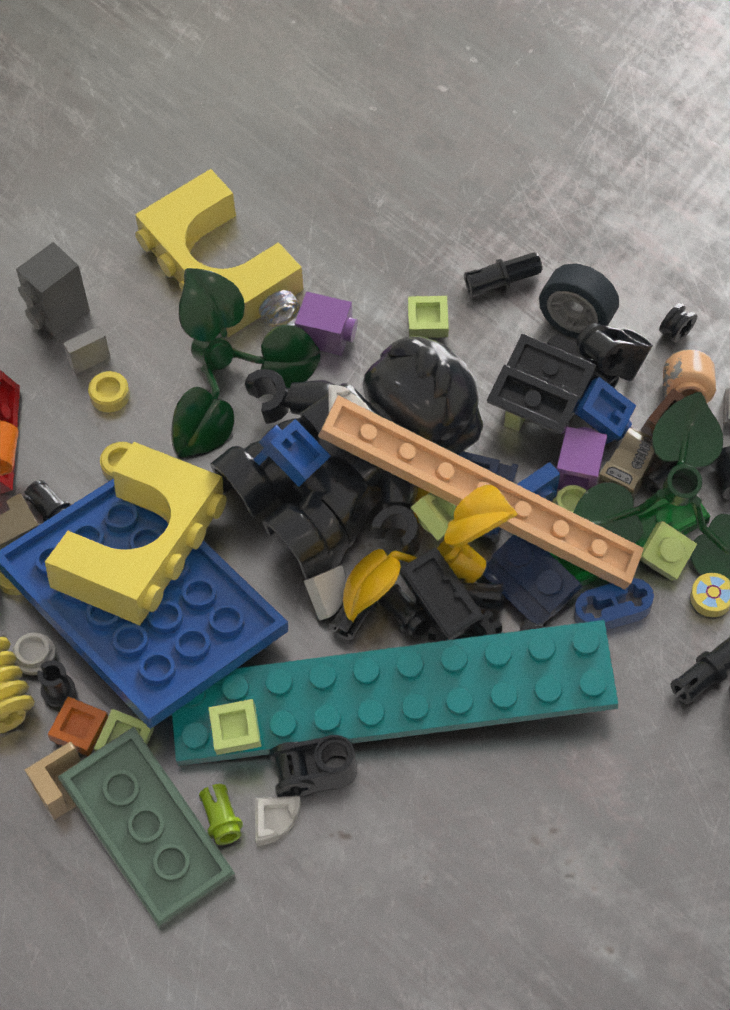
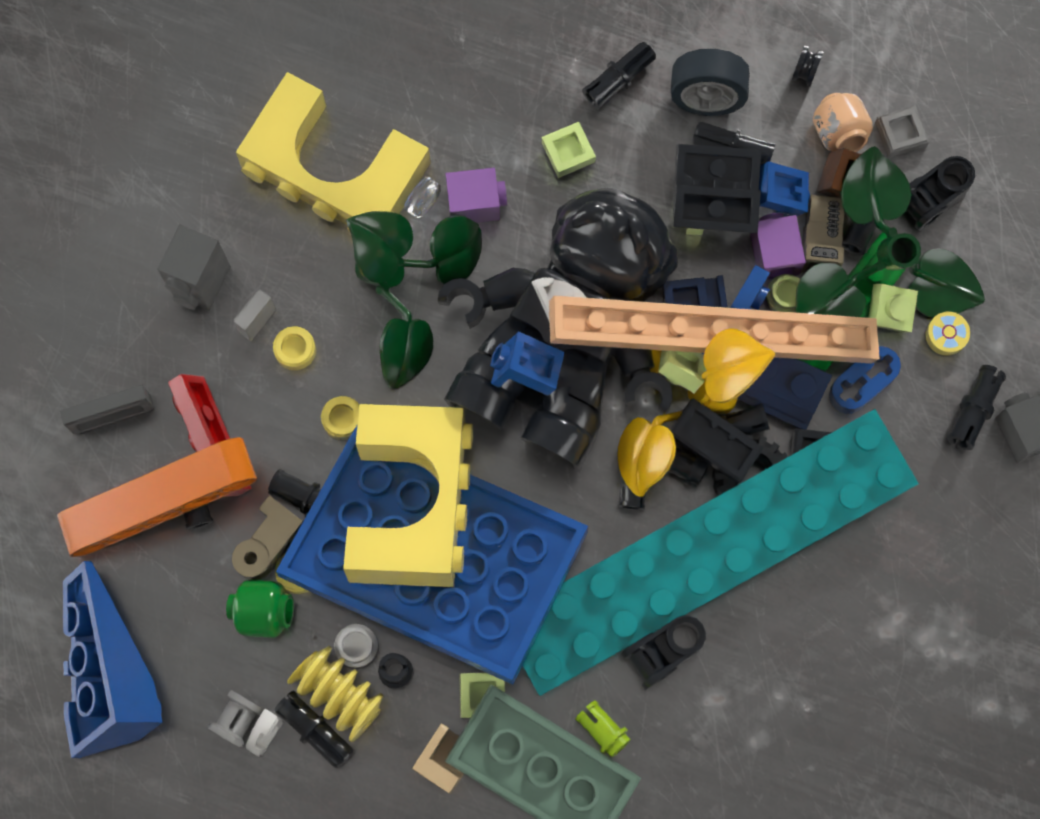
camera: 25 degrees left, 15 degrees up
orange plate [48,697,108,756] -> none
yellowish green plate [209,699,261,755] -> none
white tile [255,796,301,846] -> none
white tile [304,565,346,620] -> none
black piece [576,323,653,381] -> none

